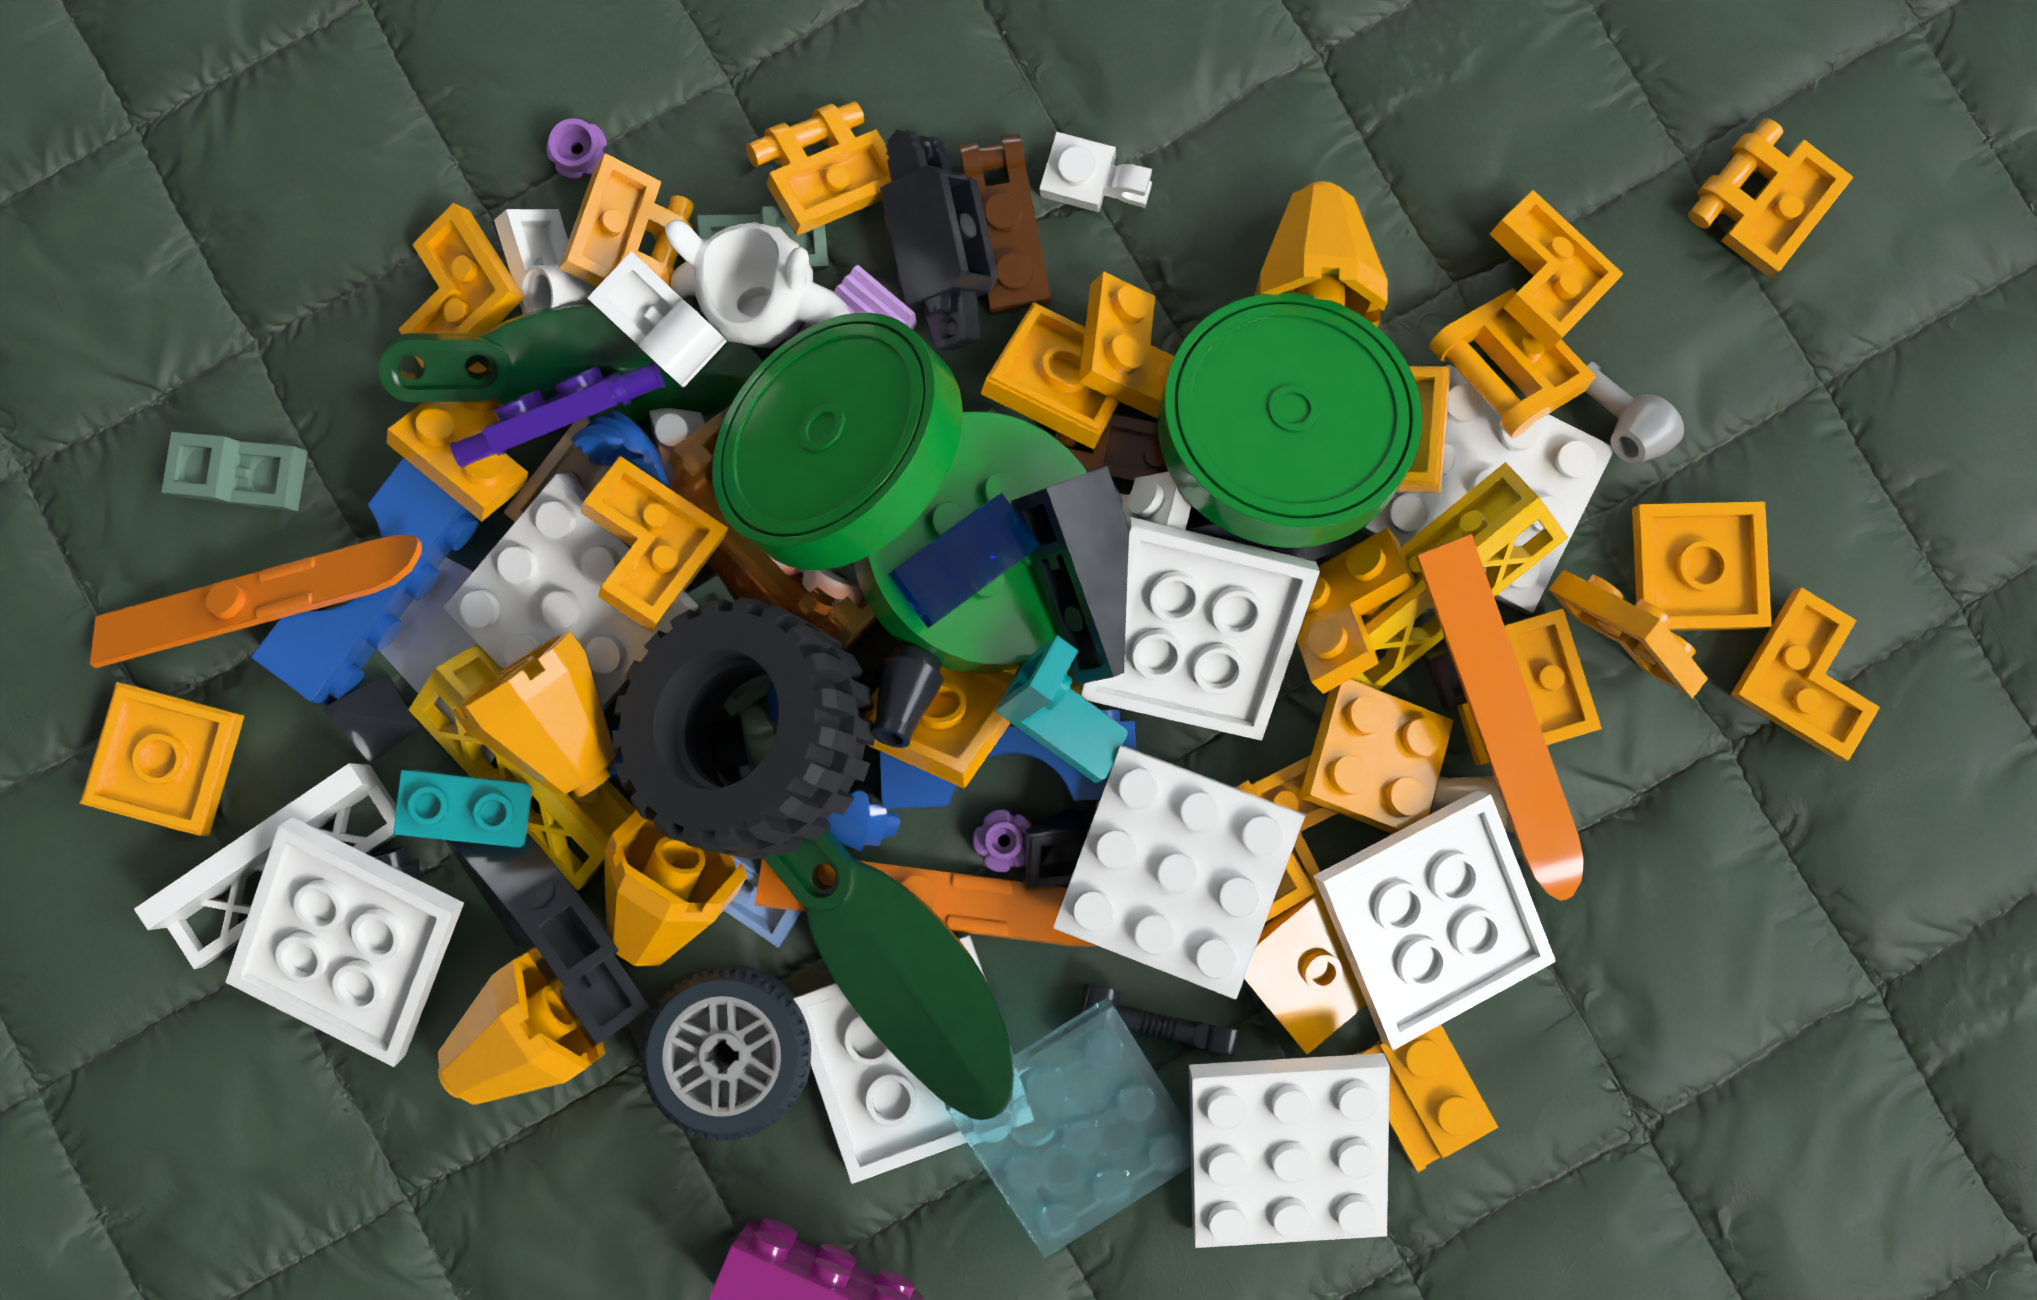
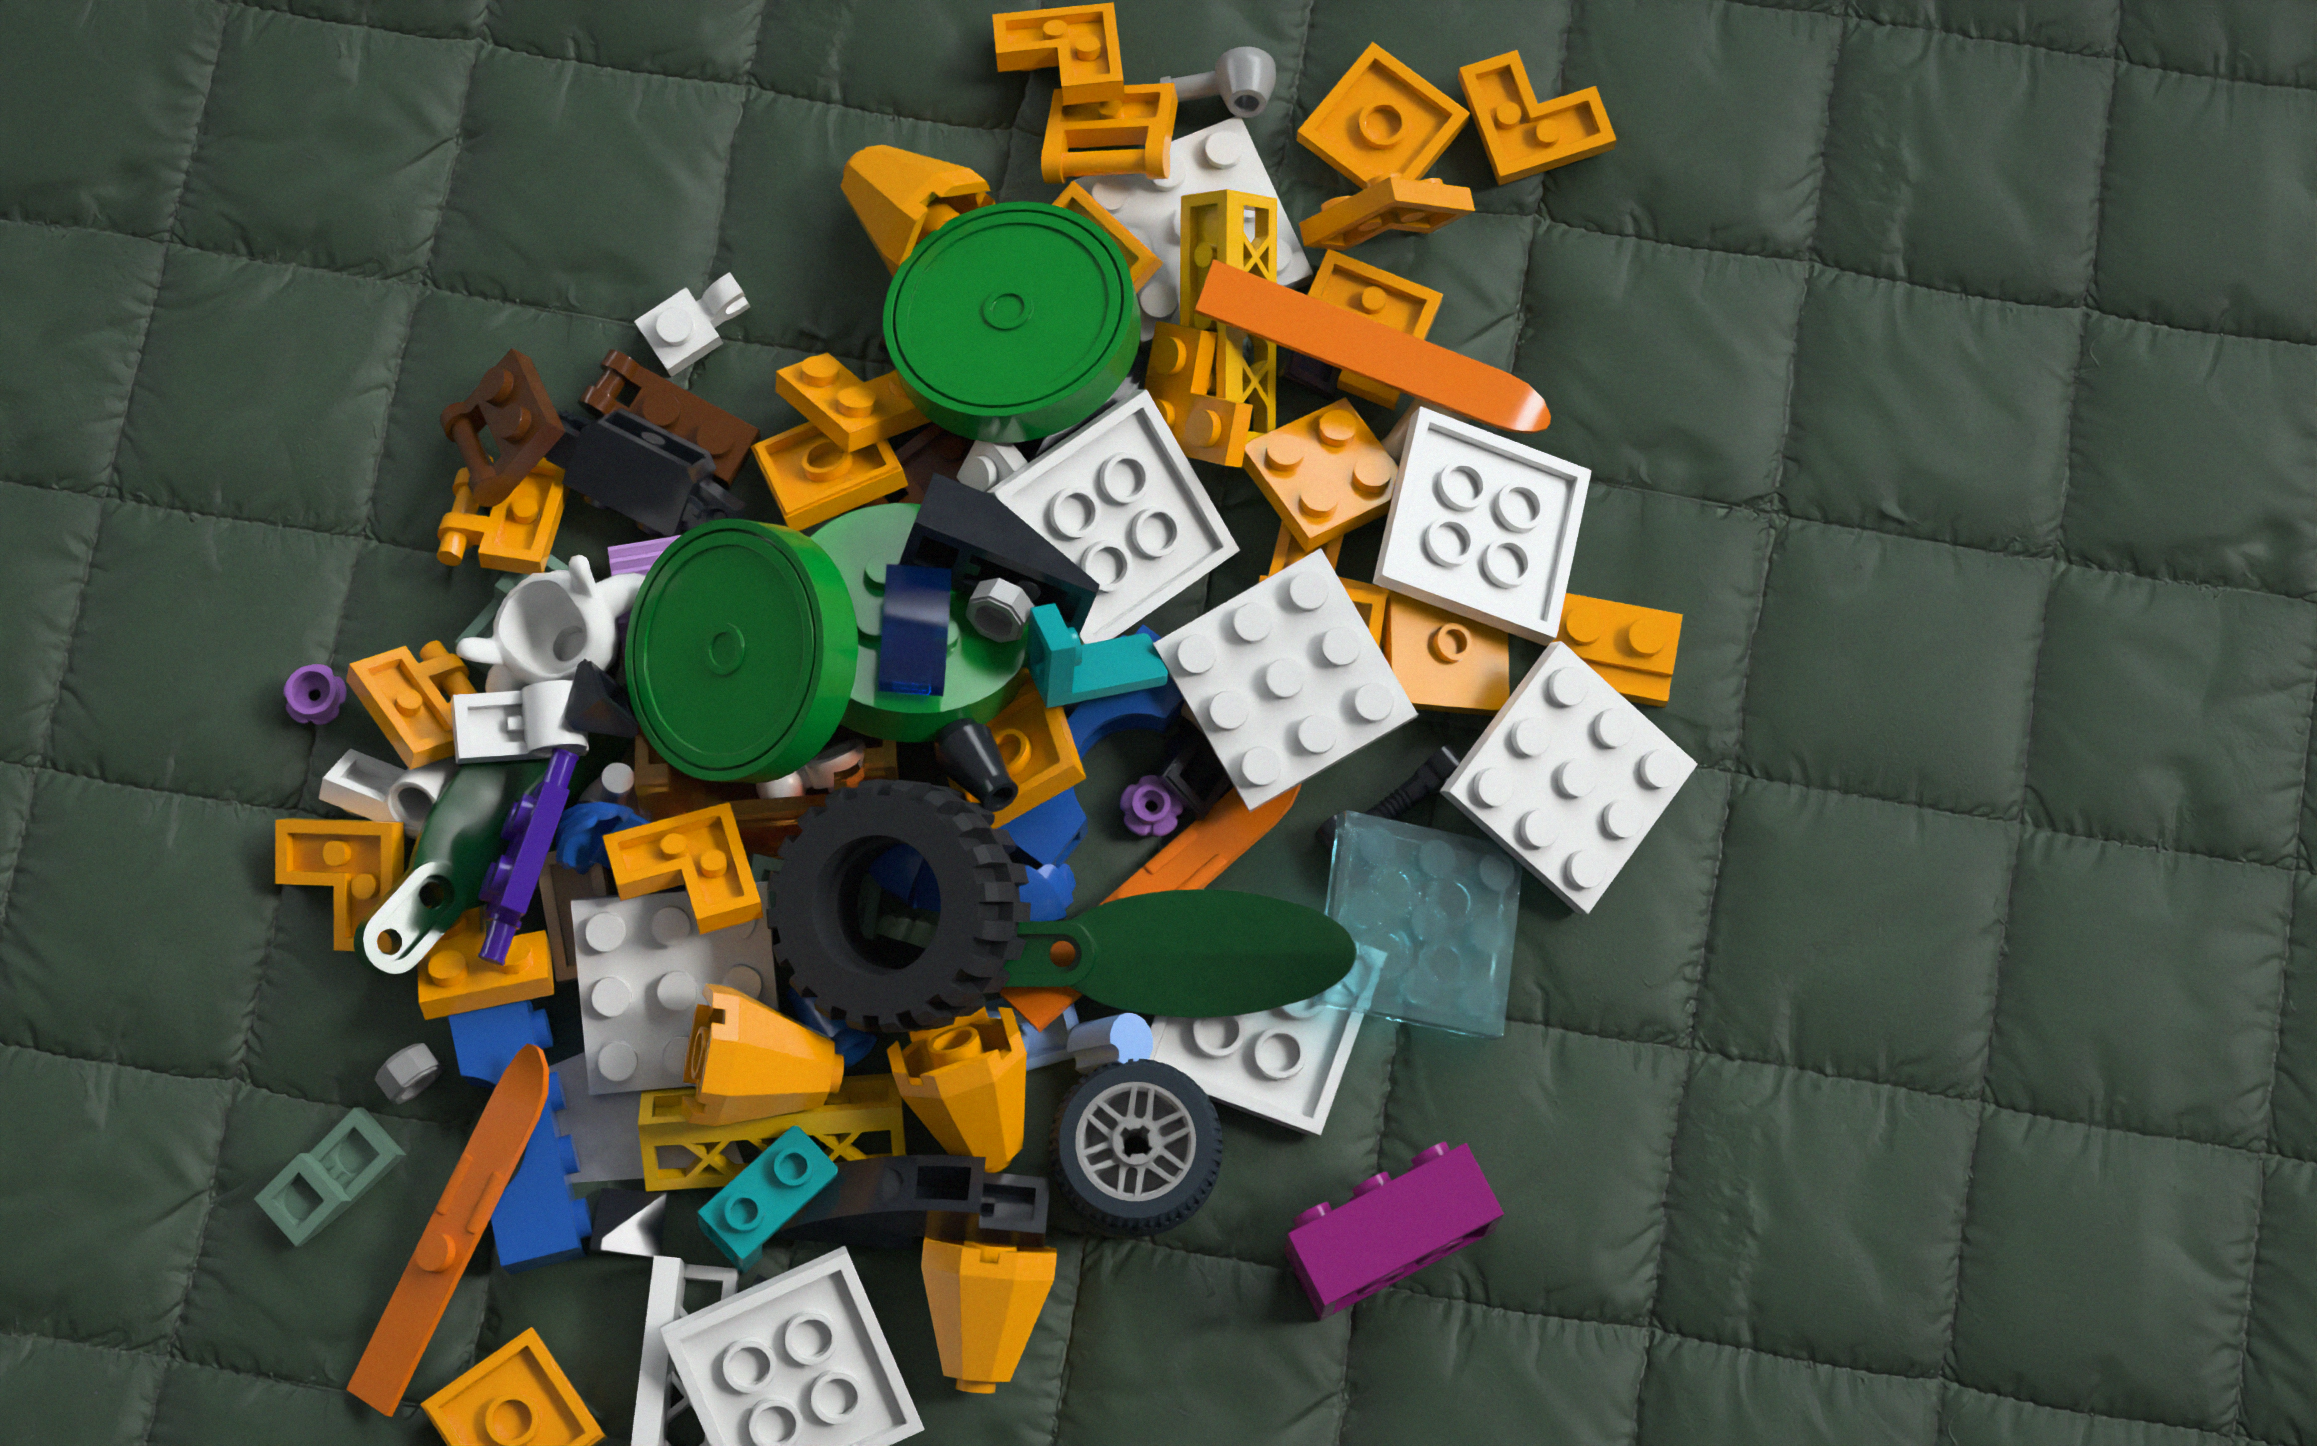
camera: 55 degrees left, 10 degrees down
none -> light grey tile [375,1043,443,1105]
none -> reddish brown plate [440,348,566,507]
none -> black slope [565,659,639,738]
none -> light grey tile [965,578,1034,643]
none -> light blue piece [1067,1013,1153,1075]

